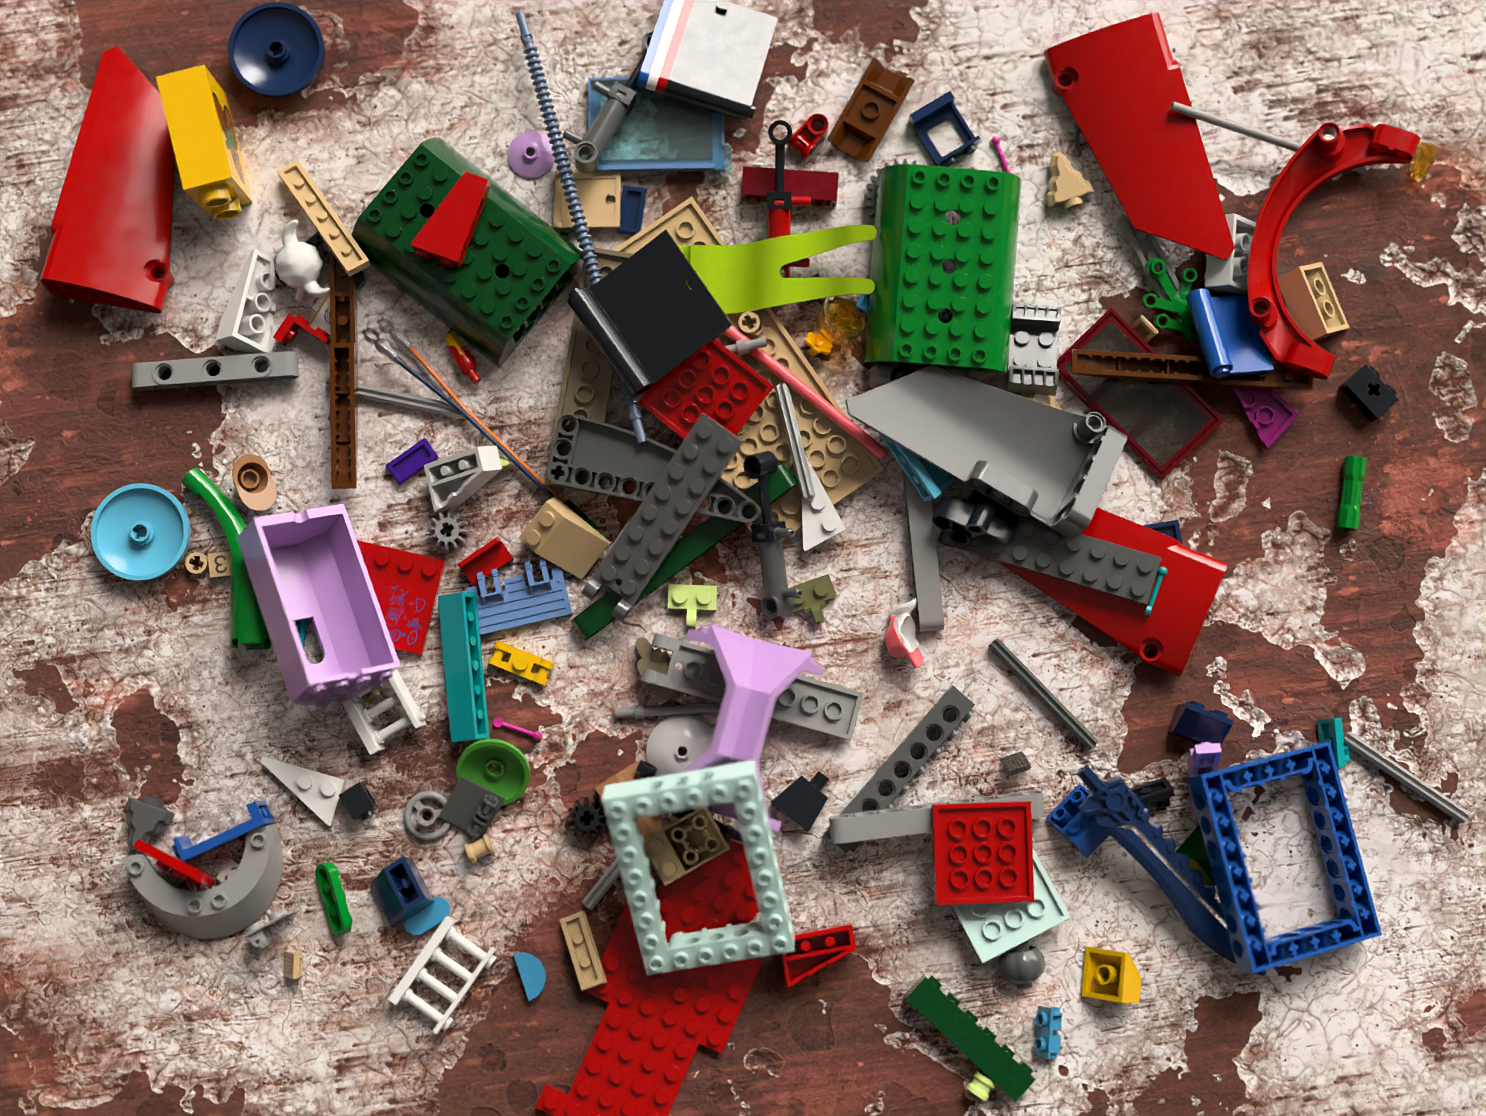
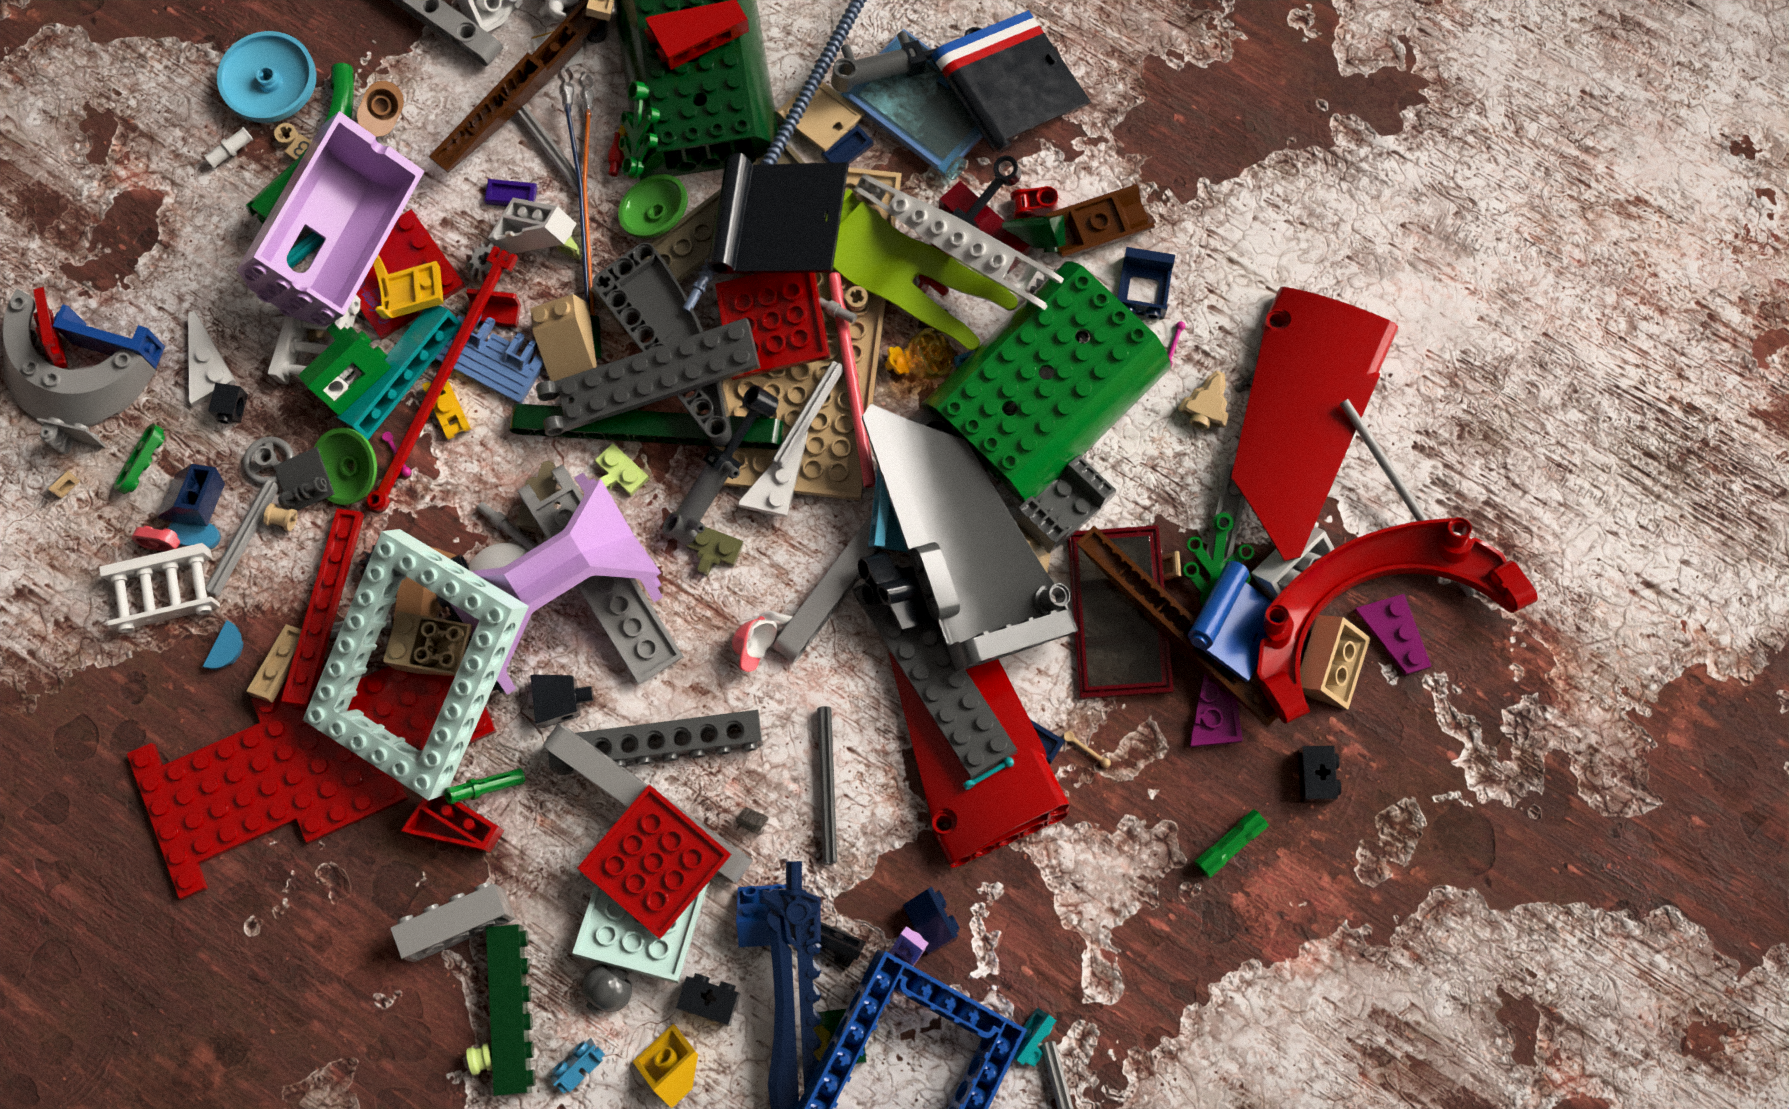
camera: 45 degrees right, 10 degrees down
dark grey rock [125,795,175,855] -> none
red bracket [273,314,331,347] -> none
lavender dish [508,131,555,179] -> none
clear yellow cone [1410,142,1439,180] -> none
none -> coral plate [131,526,180,552]
none -> white pin [204,127,254,168]
none -> light grey axle [205,480,279,596]
none -> red plate [281,508,364,708]
none -> green brick [298,322,392,416]
none -> red hinge [367,246,518,512]
none -> yellow piece [373,255,444,319]
none -> light grey brick [391,882,515,962]
none -> green pin [444,768,525,805]
none -> bright green dish [618,174,688,238]
none -> green plant [619,80,660,179]
none -> black brick [676,973,740,1026]
none -> white piece [854,173,1064,310]
none -> dark green slope [1002,215,1066,253]
none -> tan hinge [1064,731,1111,768]
none -> magenta wing [1353,594,1431,676]

